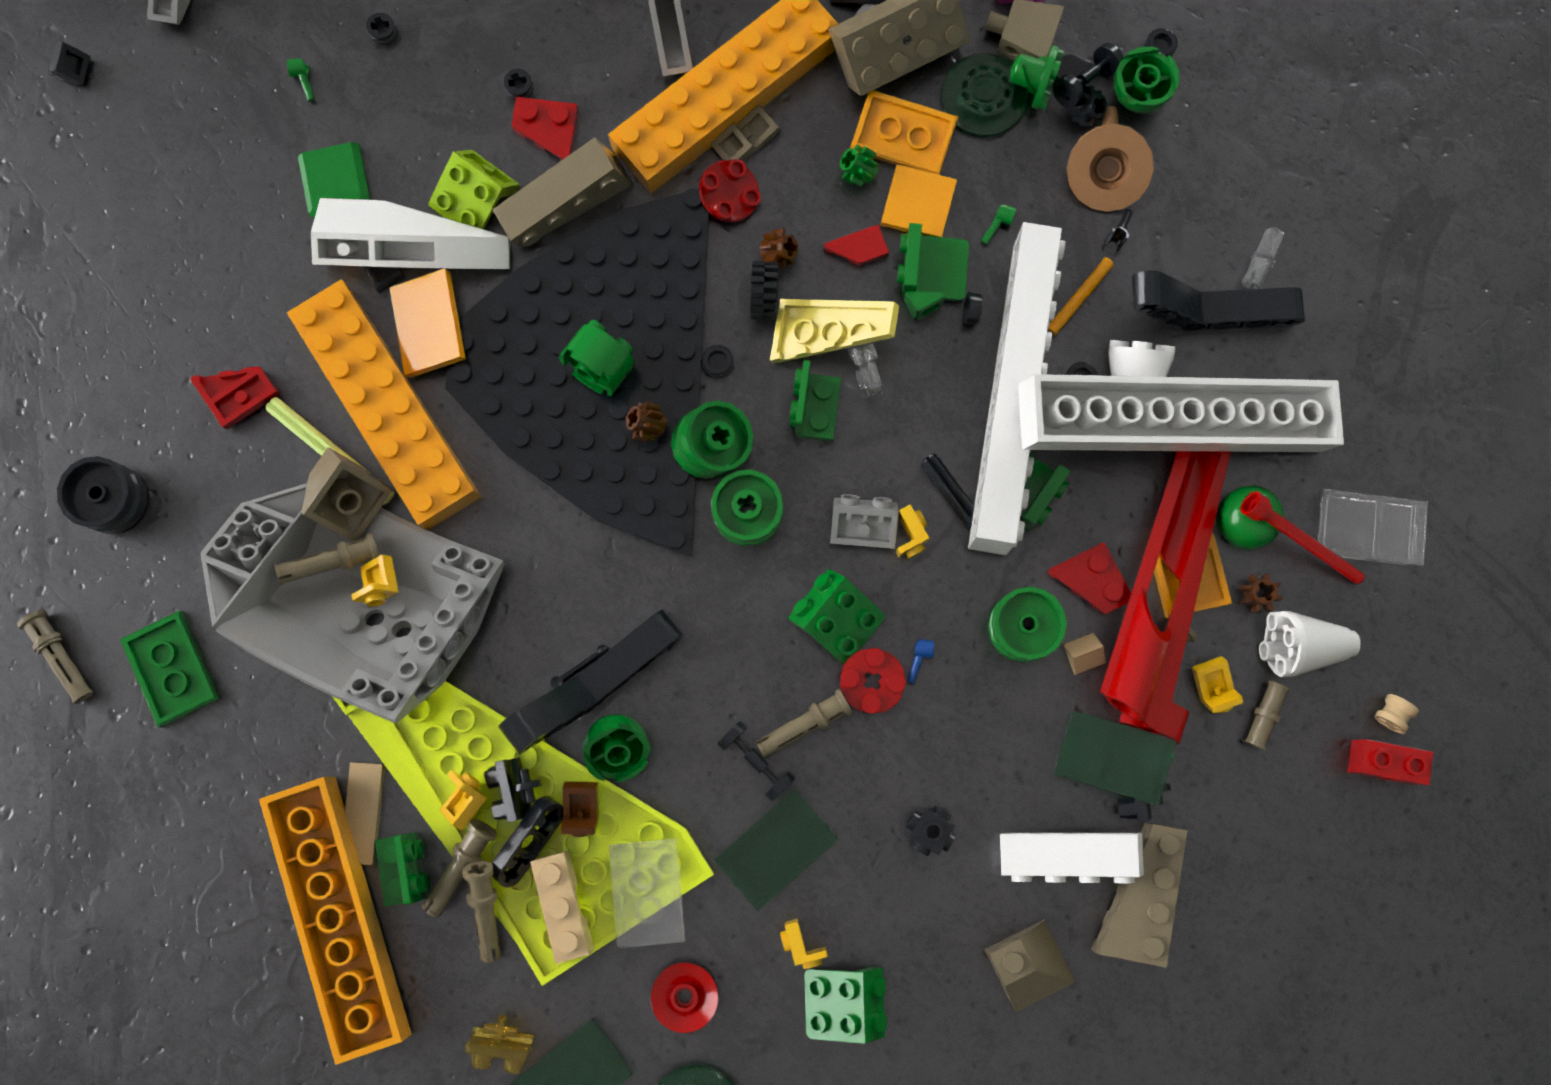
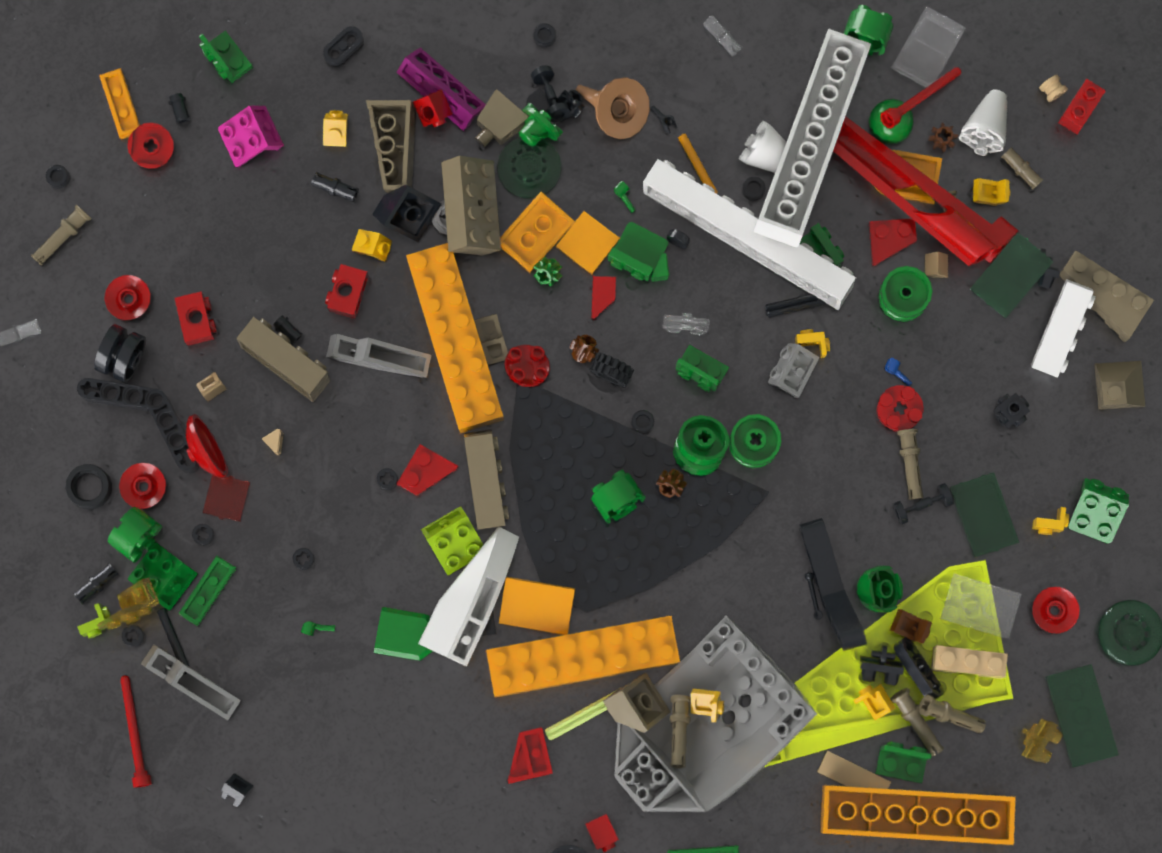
camera: 70 degrees left, 0 degrees up
light yellow wing [770,299,899,364] -> none
green bracket [788,569,885,664] -> none
green cylinder [1114,47,1179,113] -> none
black beam [1132,270,1305,331] -> none
none -> red brick [585,814,618,852]
none -> green brick [843,5,894,56]

